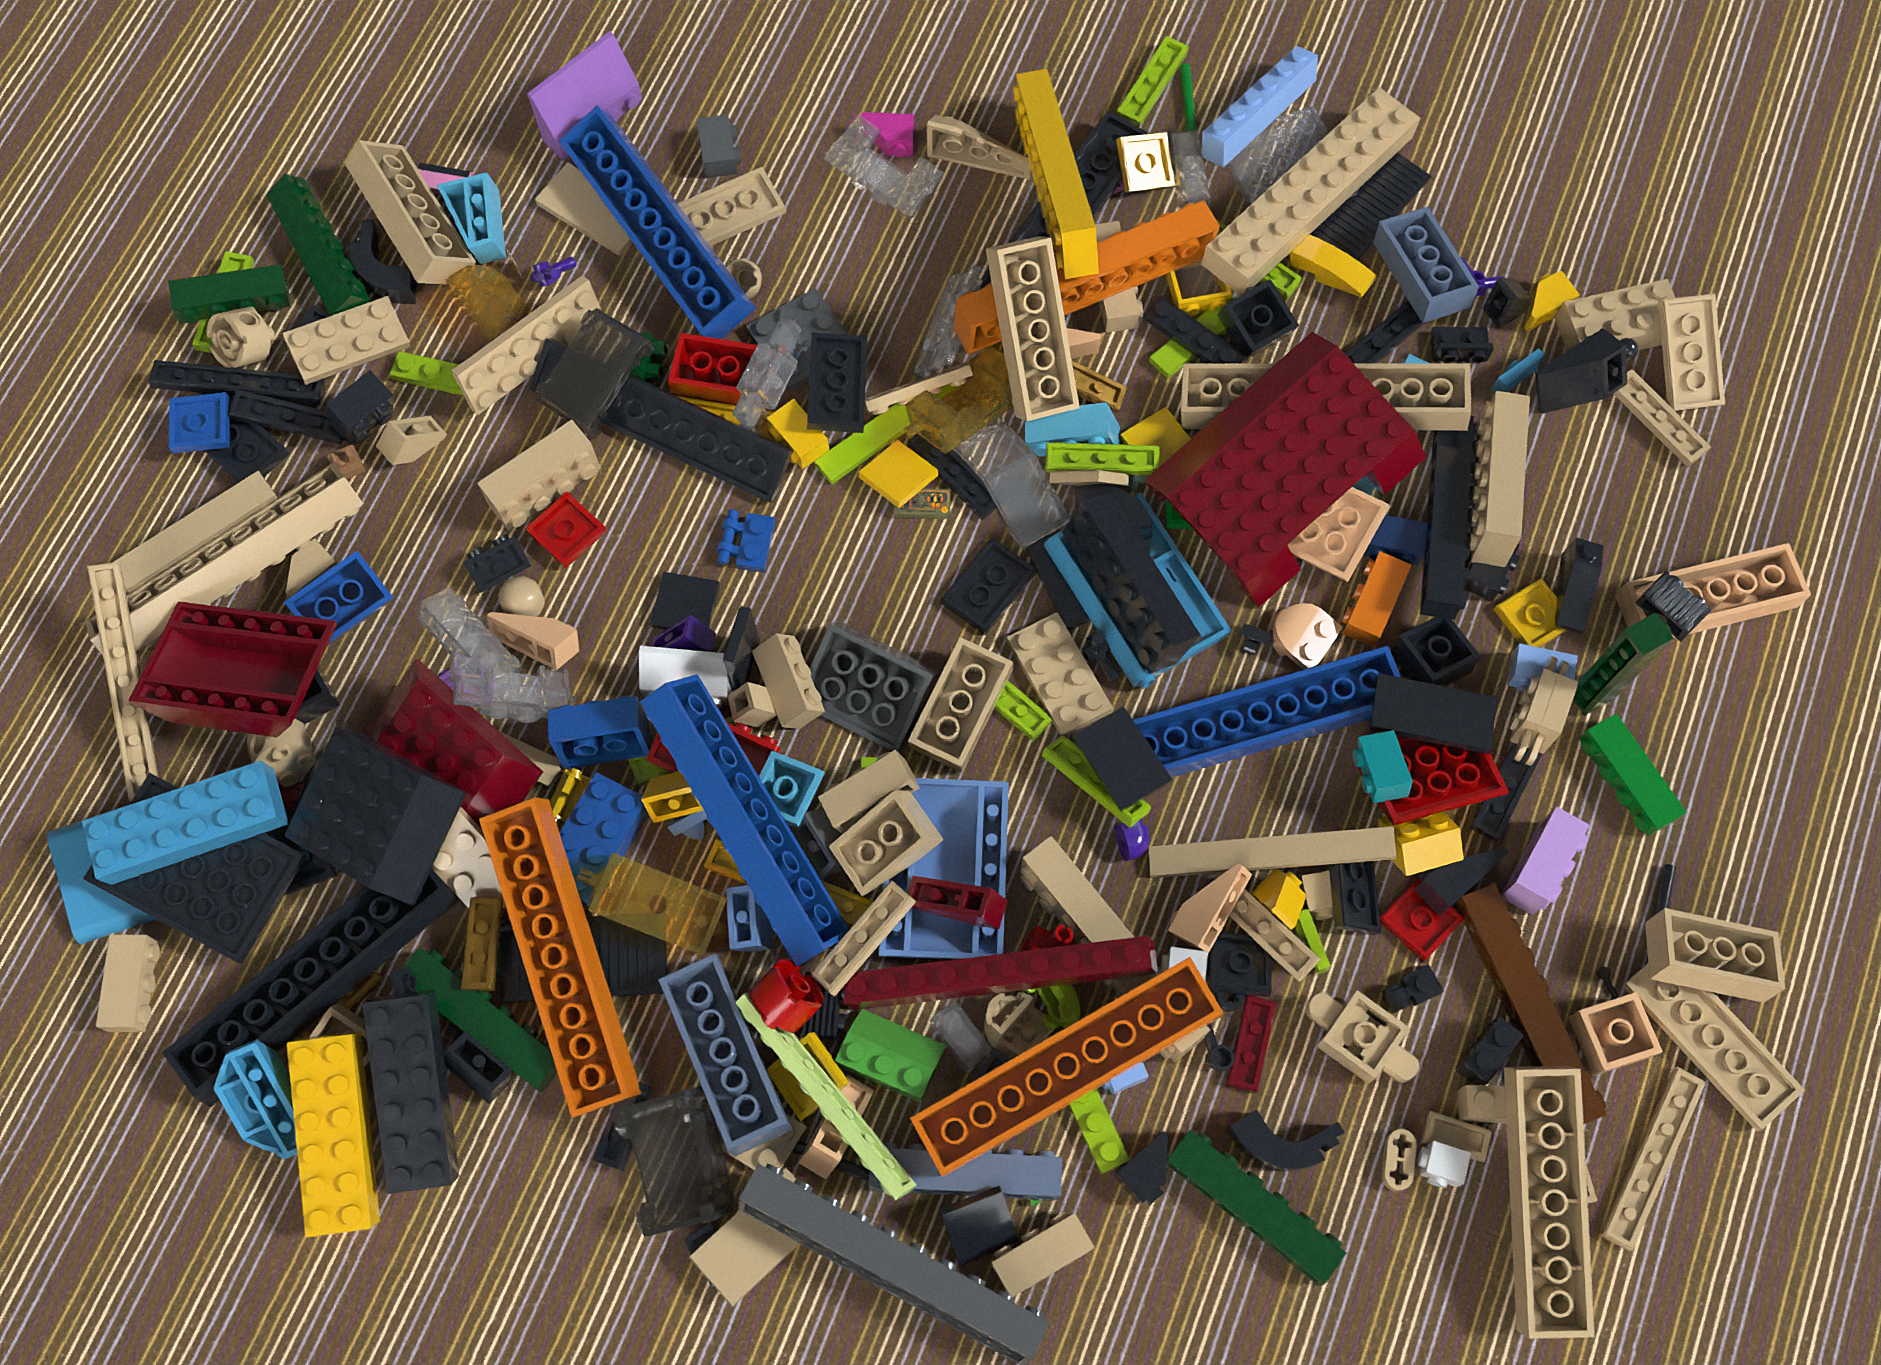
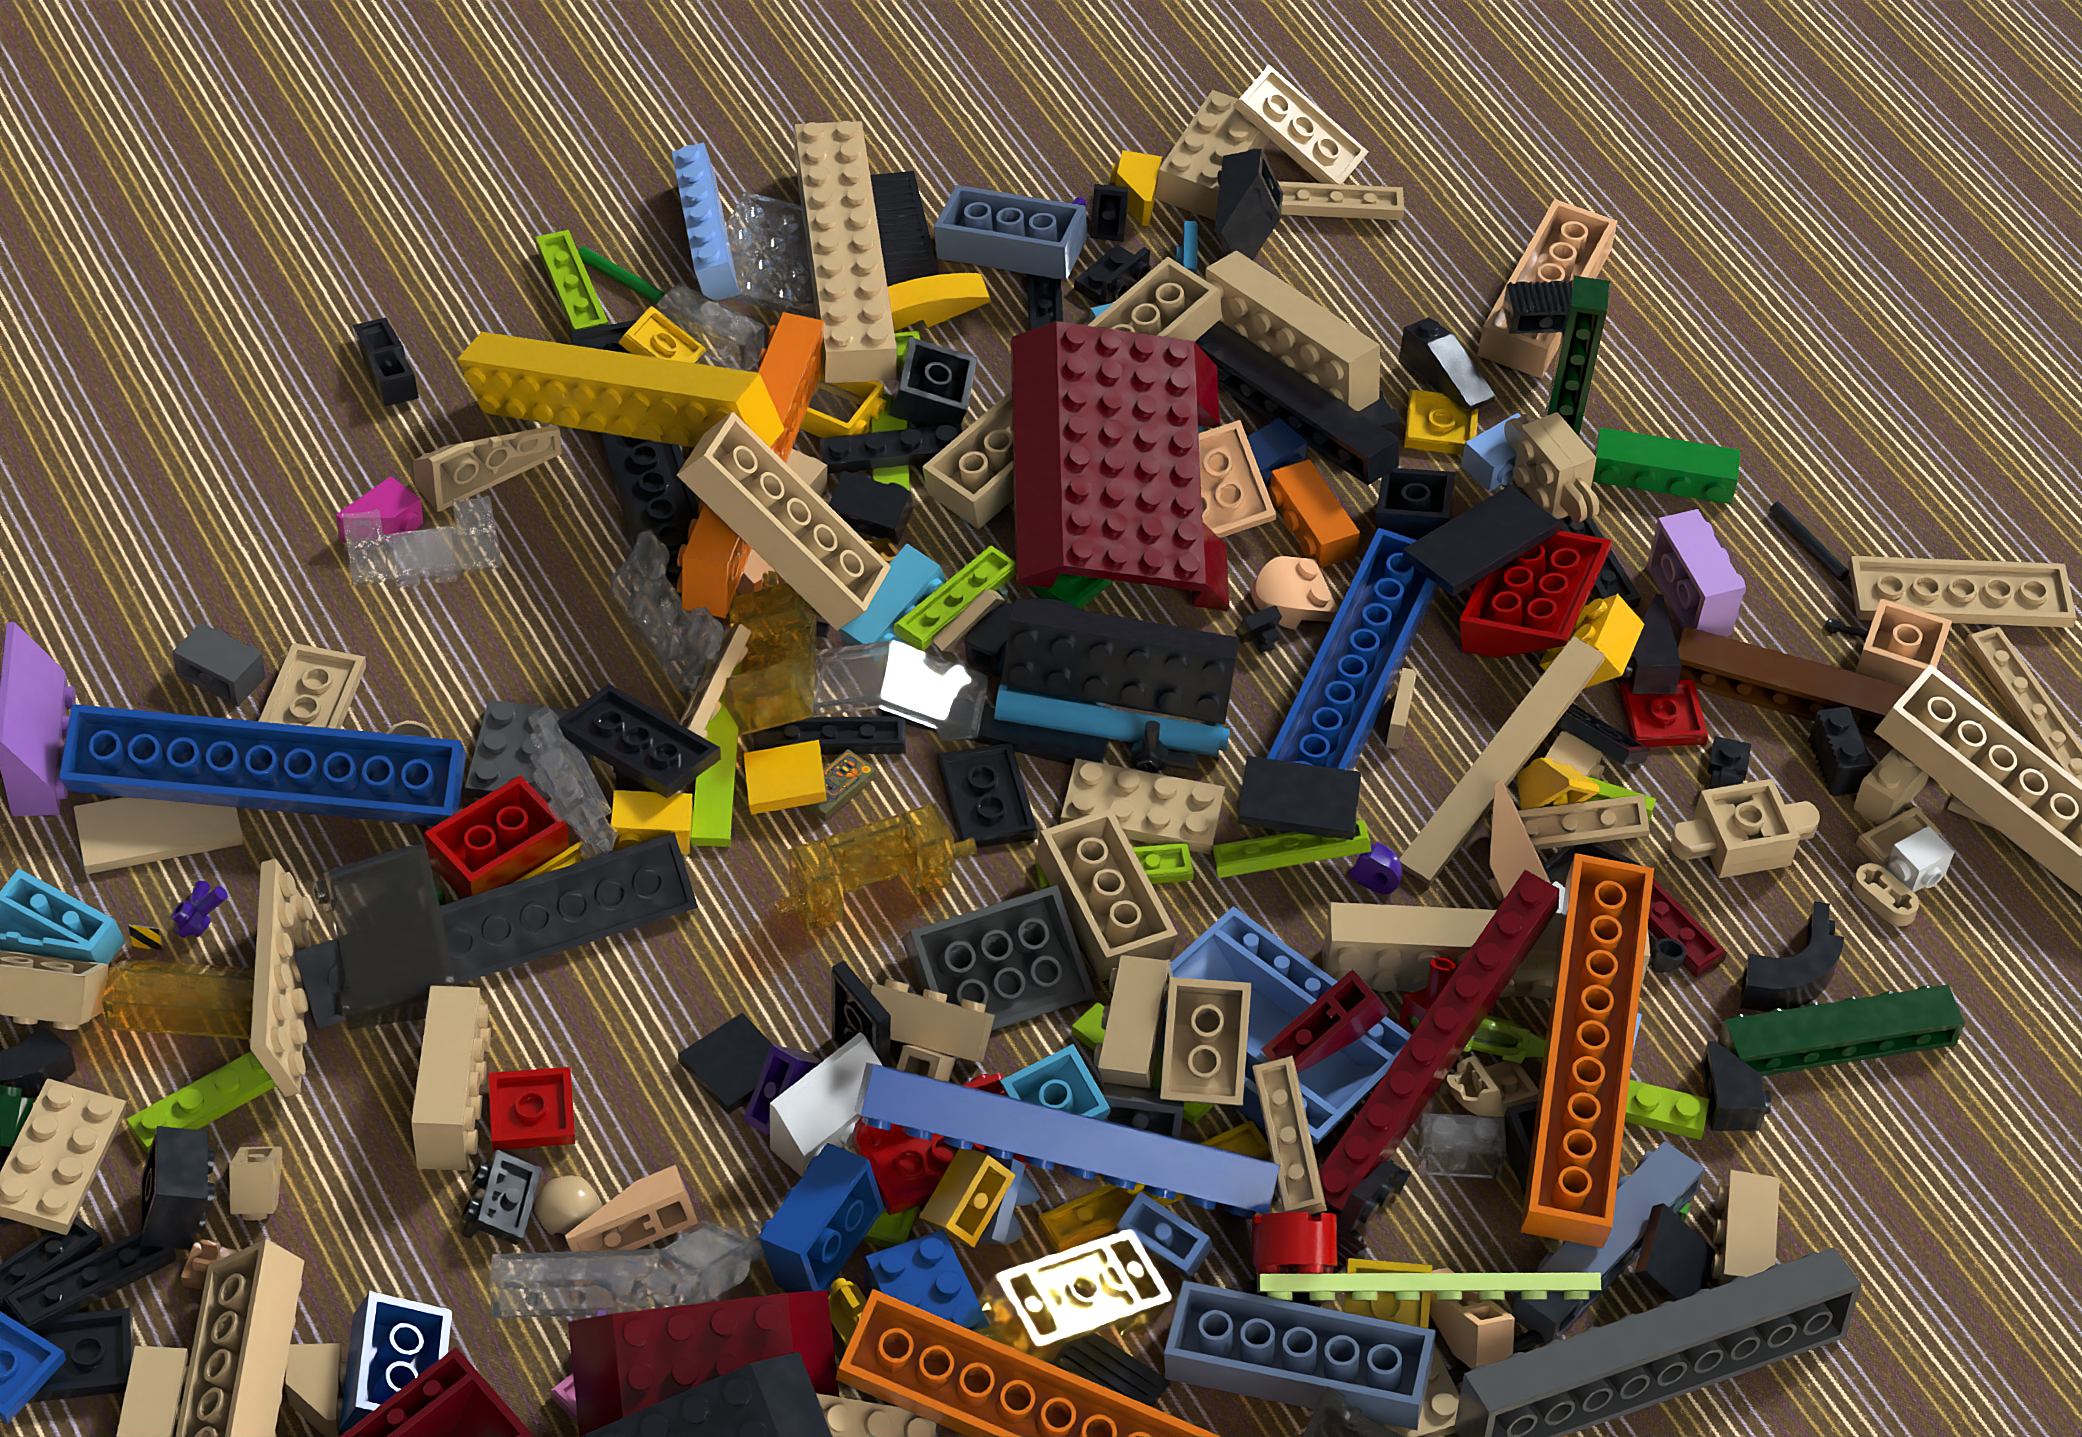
camera: 55 degrees left, 20 degrees down
blue plate [716,509,776,573] -> none
bright green slope [835,1009,947,1104] -> none
yellow tile [1120,407,1191,476] -> none
teal brick [1353,730,1413,803] -> none
tan brick [1645,908,1785,1003] -> none
none -> black slope [352,317,419,407]
none -> clear yellow brick [775,803,977,931]
none -> black brick [829,470,914,544]
none -> black hinge [1337,1159,1411,1234]
none -> tan tile [1386,668,1417,750]

